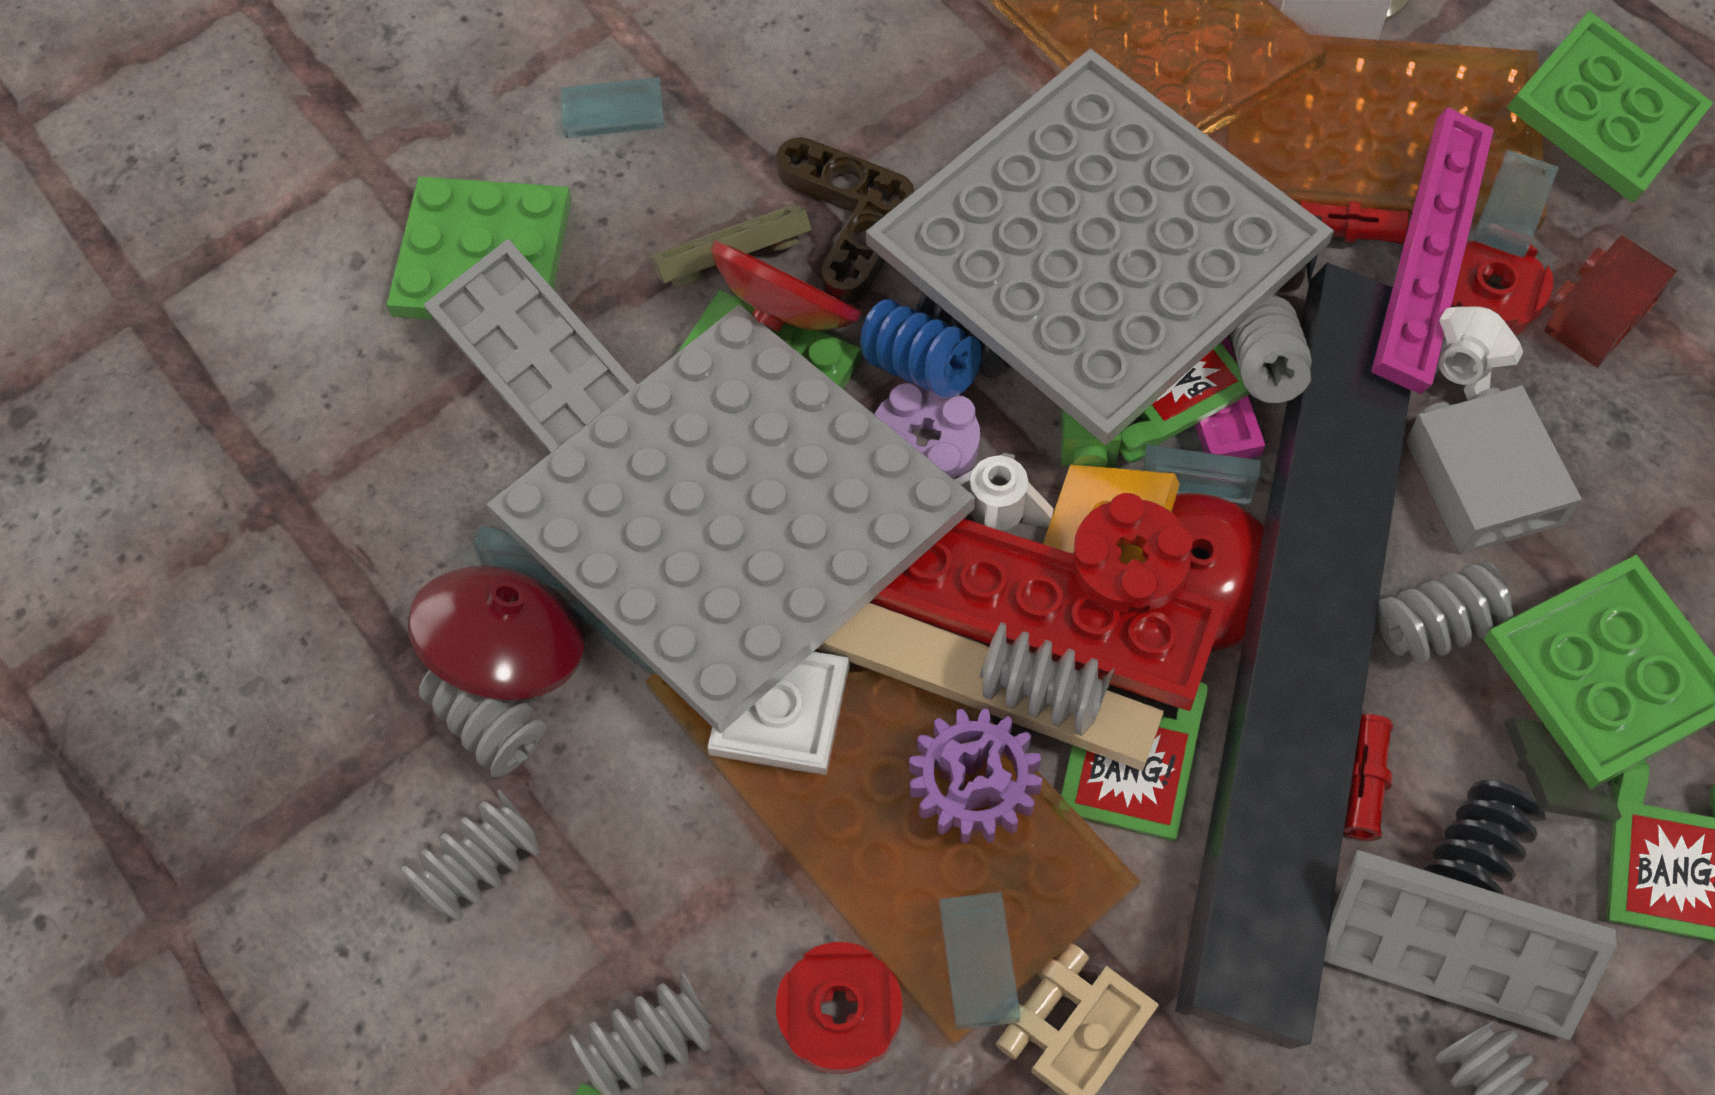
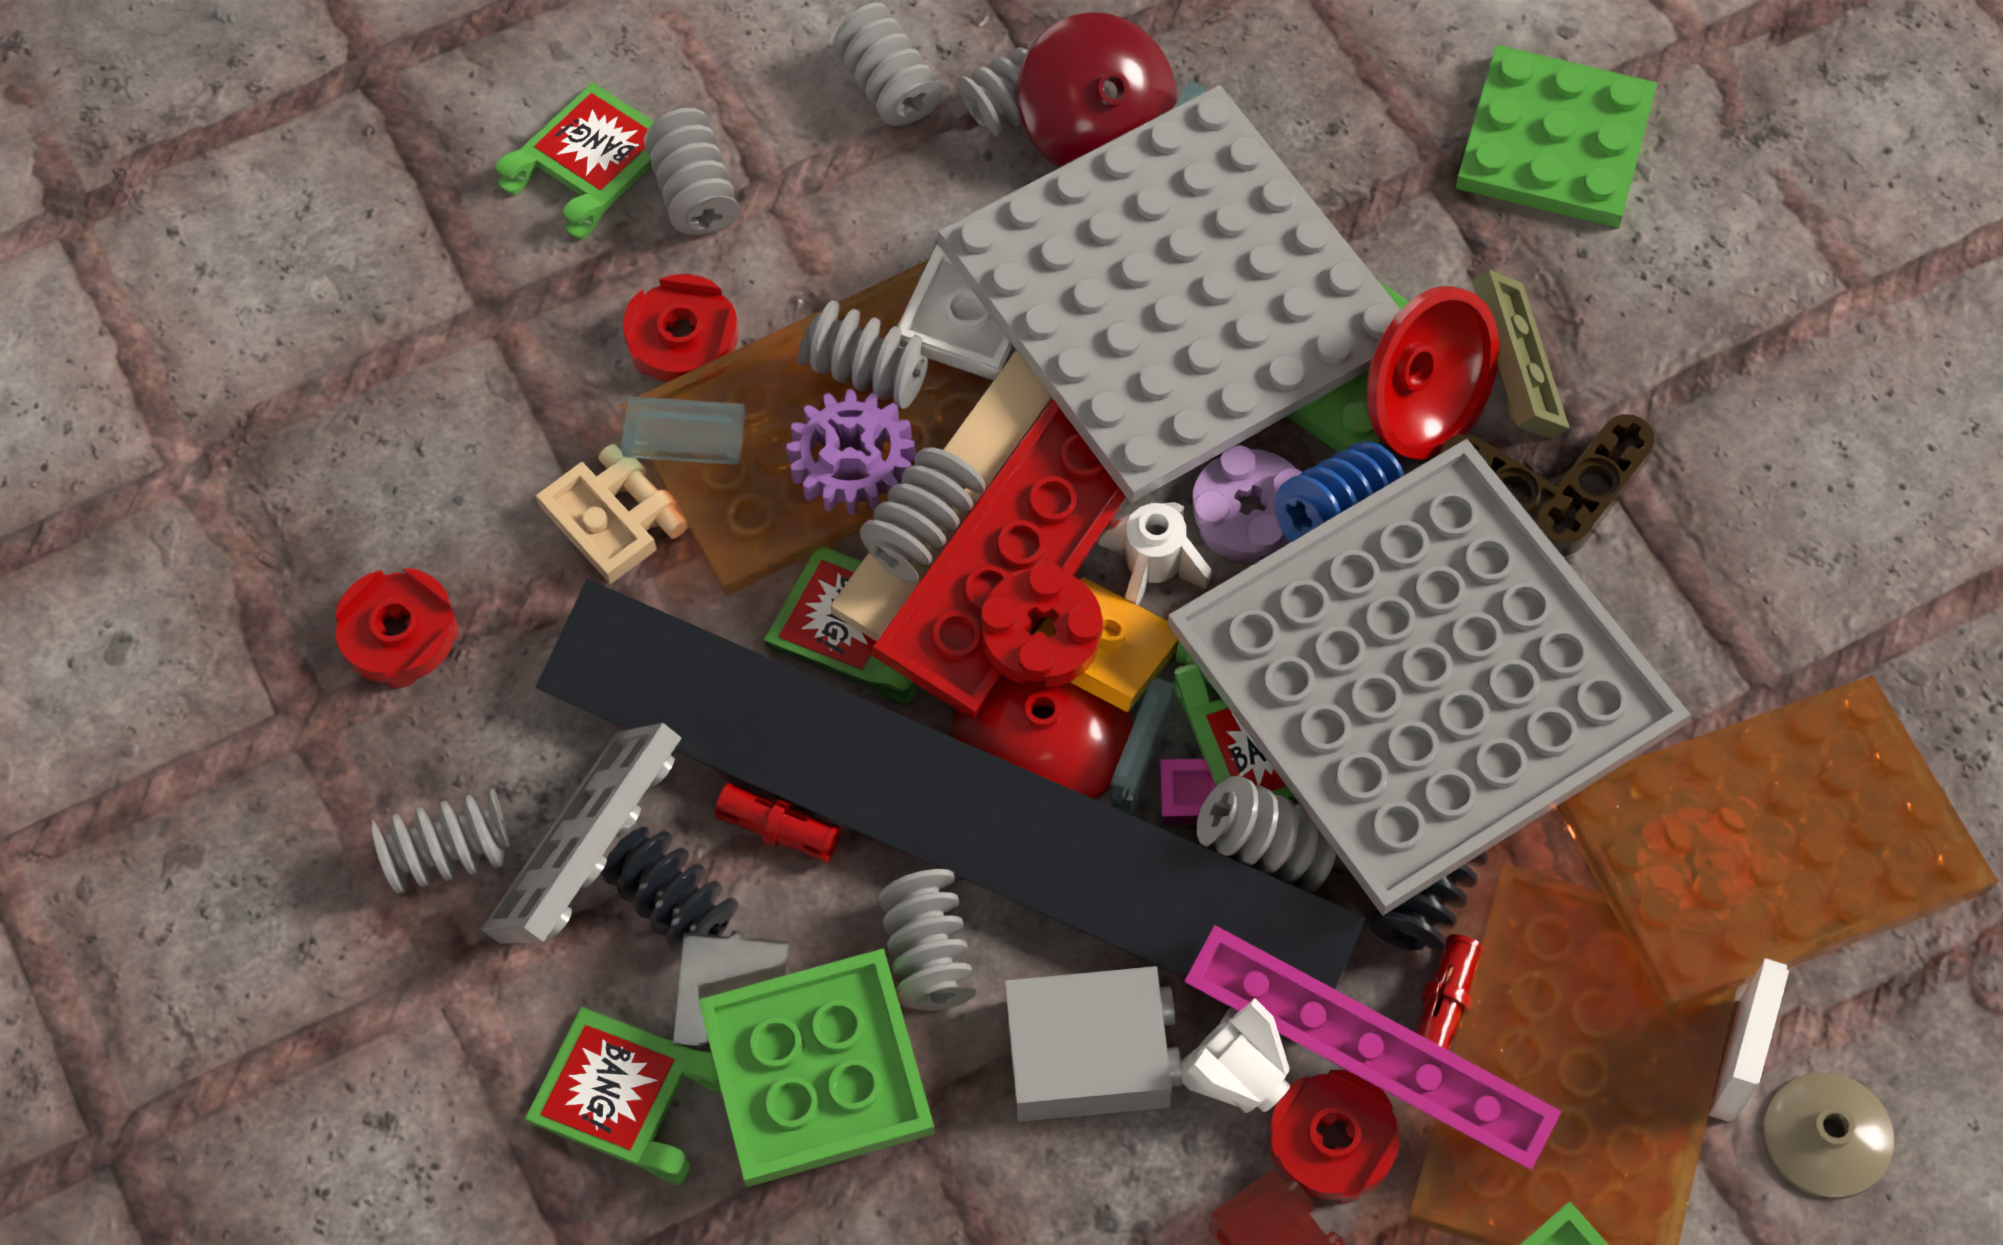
camera: 100 degrees right, 0 degrees up
light grey plate [423,239,637,453] -> none
clear light blue tile [561,77,665,138] -> none
clear light blue tile [1472,150,1559,258] -> none
none -> light grey piece [797,300,928,409]

